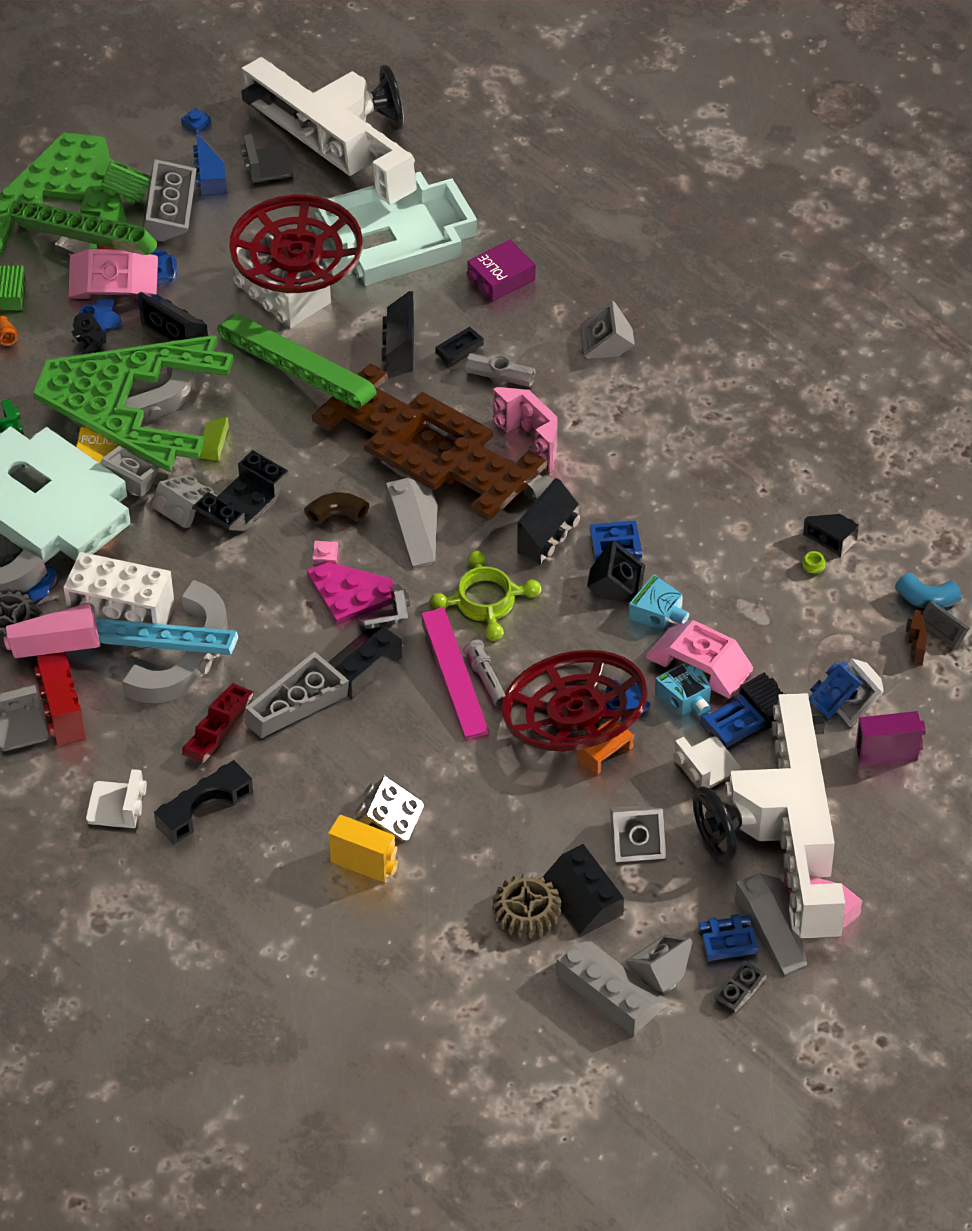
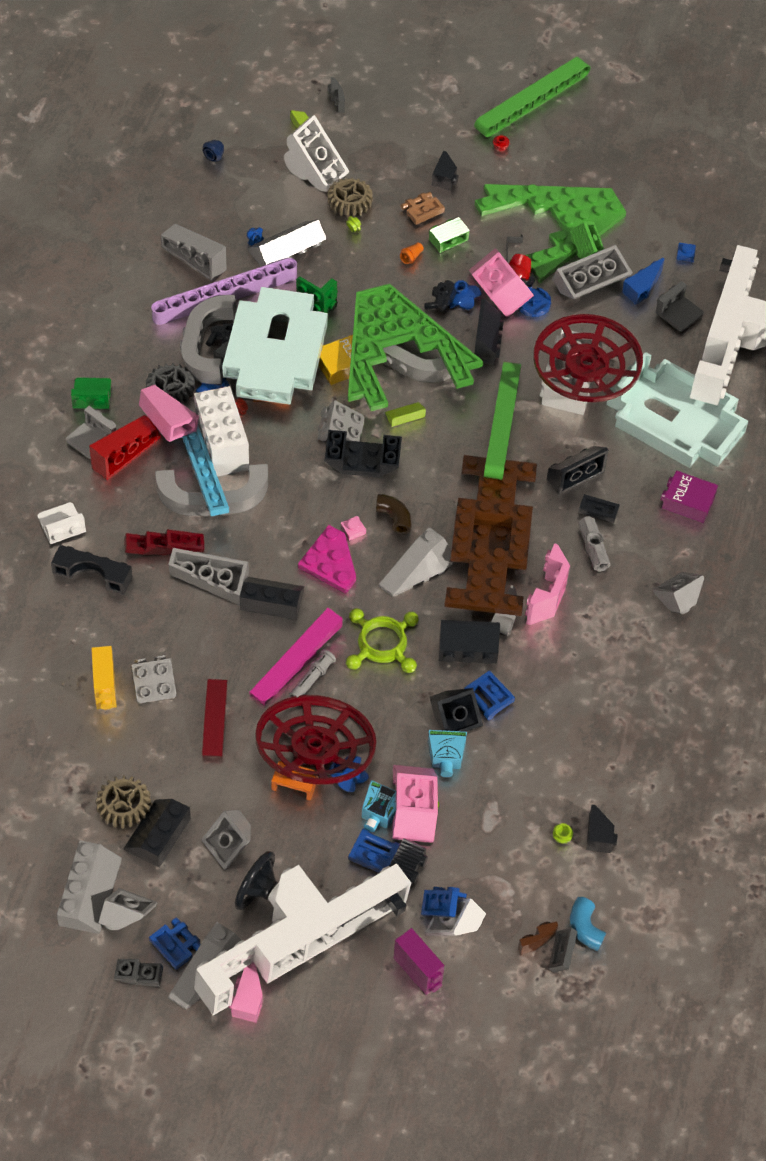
camera: 55 degrees right, 5 degrees up
bright green beam [7,199,157,255] -> none
light grey slope [100,446,159,497] -> none
dark grey bracket [356,584,410,629] -> none
white bracket [673,737,741,788] -> none
none -> dark red slope [202,679,228,757]

